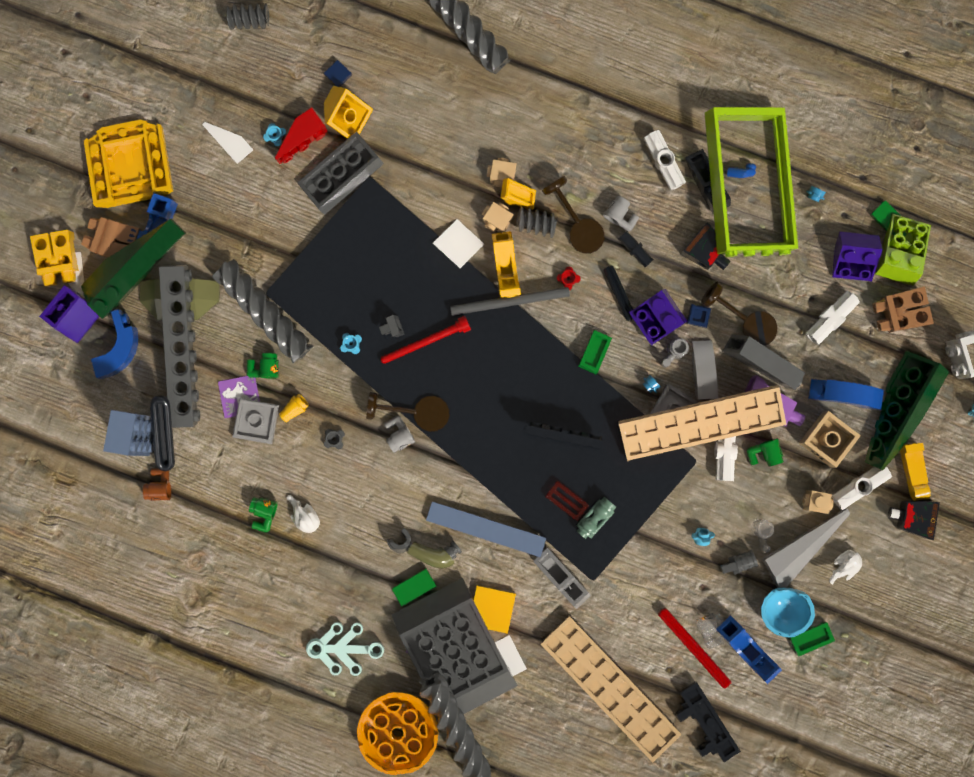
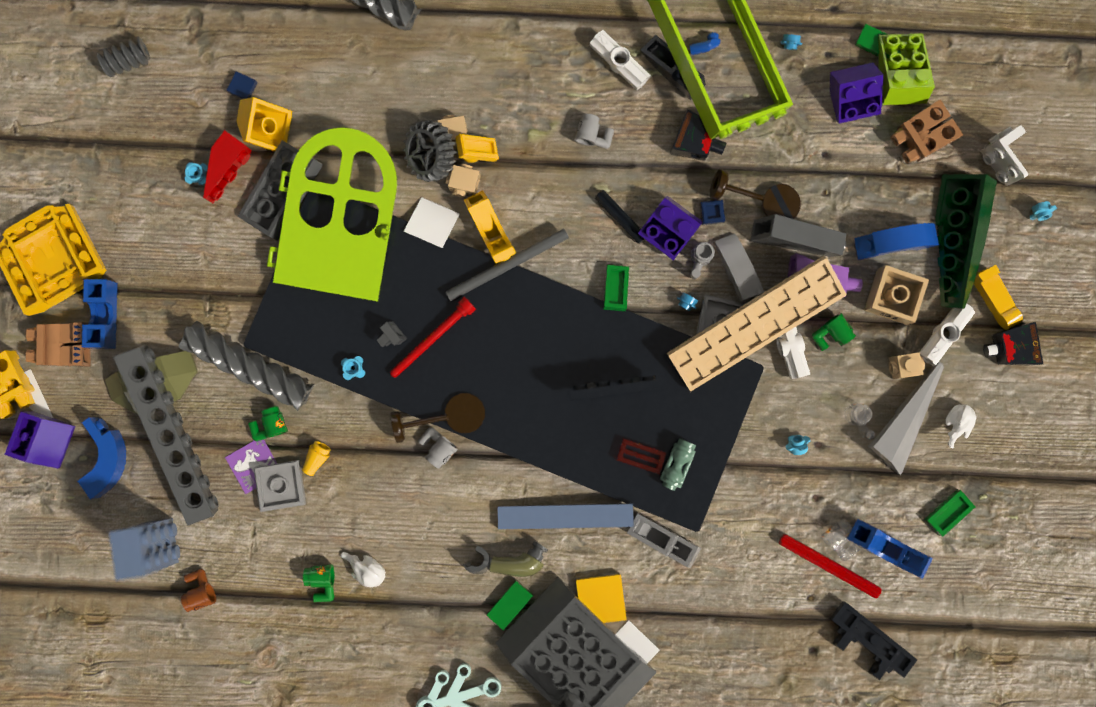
camera: 20 degrees left, 0 degrees up
dark green wedge [81,218,186,319] -> none
black piece [150,395,175,471] -> none
white sticker [202,122,253,164] -> none
dark grey plate [324,429,345,450] -> none
dark grey piece [515,206,558,238] -> none
tan plate [540,616,682,763] -> none
dark brown piece [542,176,604,254] -> none
red plate [557,267,581,290] -> none
black pin [618,231,654,268] -> none
dark grey hinge [720,549,758,575] -> none
medium azure cylinder [761,588,815,637] -> none
white piece [805,290,860,345] -> none
none -> lime door [267,128,397,301]
none -> dark grey gear [403,120,457,182]

